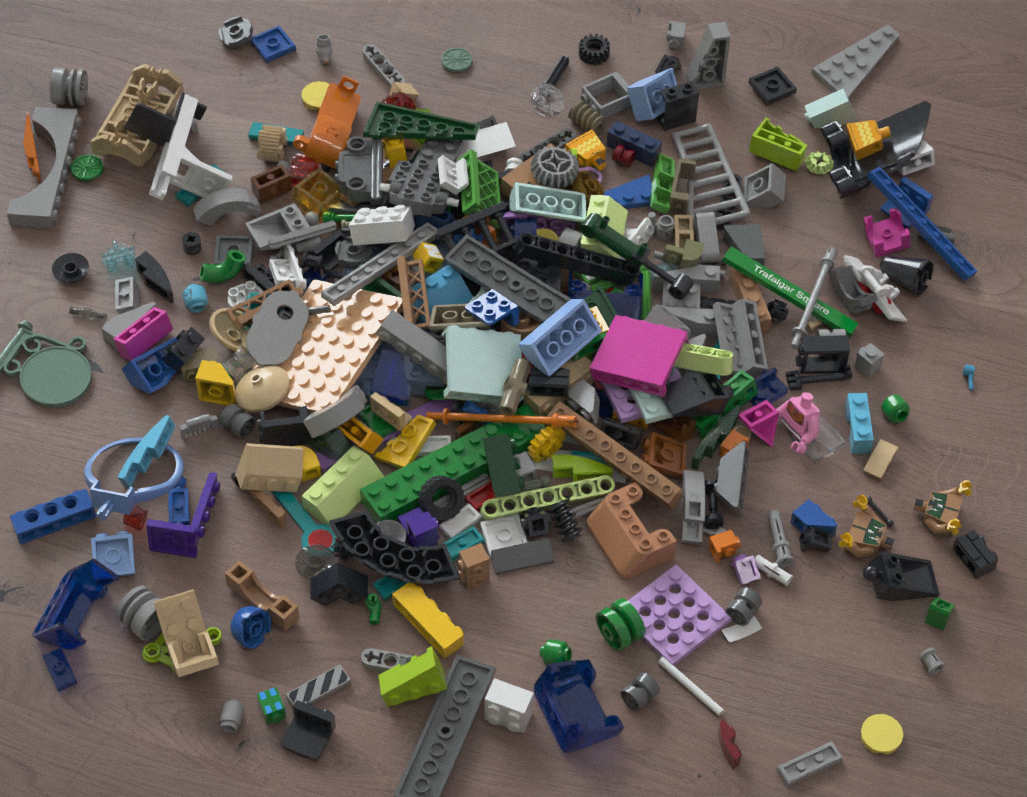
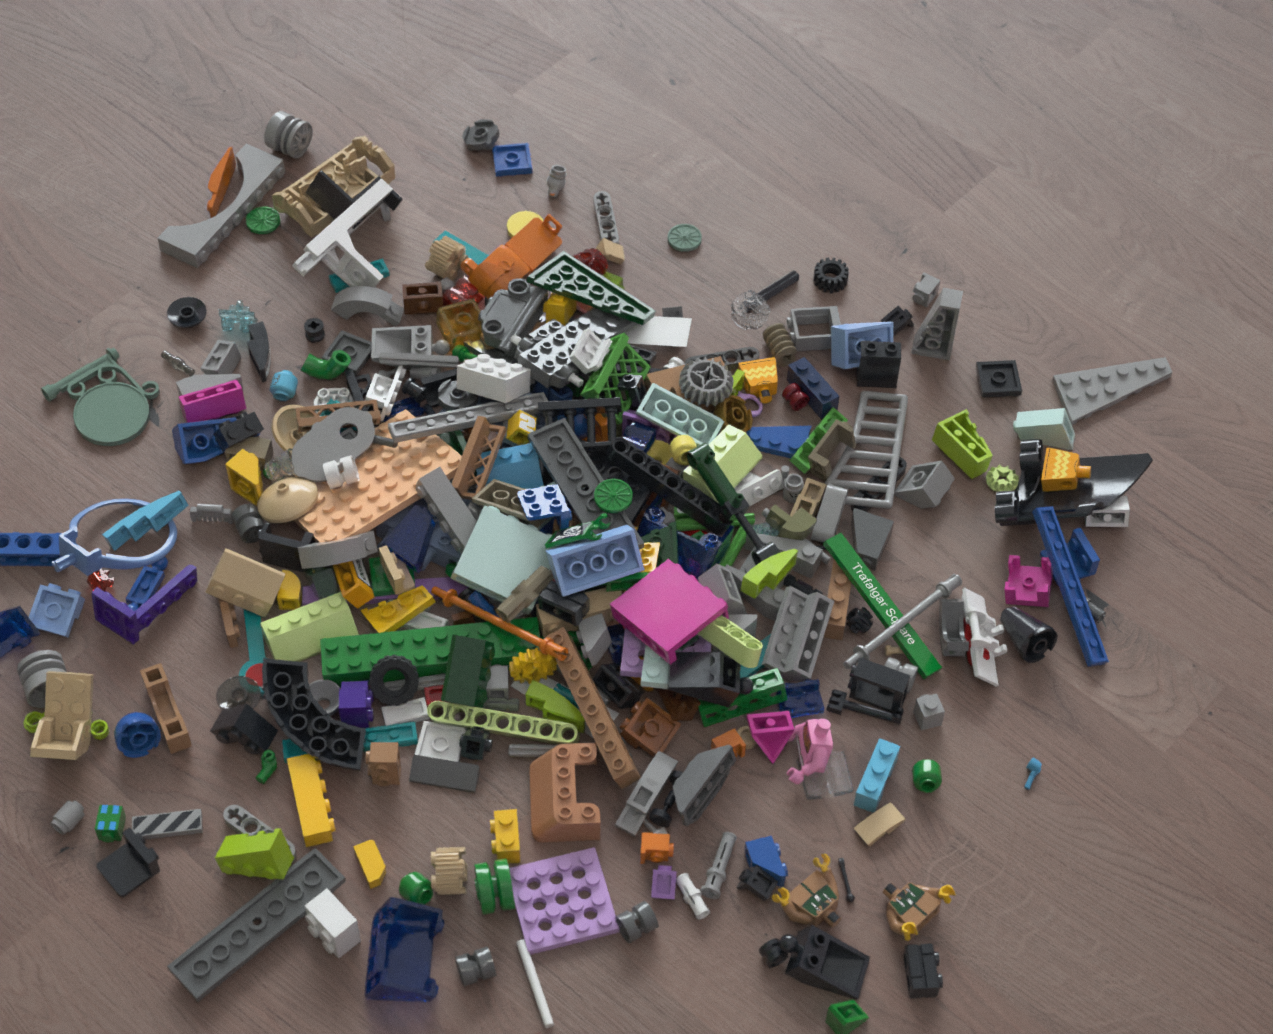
camera: 25 degrees right, 0 degrees up
black piece [548,498,583,543] -> none
clear green slope [691,405,741,471] -> none
white sticker [722,616,762,642] -> none
none -> white wheel [323,455,360,489]
none -> yellow piece [353,840,386,889]
none -> tan brick [431,847,468,895]
none -> yellow brick [490,809,521,864]
none -> green flag [545,513,610,549]
none -> green wheel [594,479,633,513]
none -> black bracket [617,374,647,407]
none -> light yellow head [670,435,697,466]
none -> lime slope [741,549,798,599]
none -> black wheel [759,938,788,968]

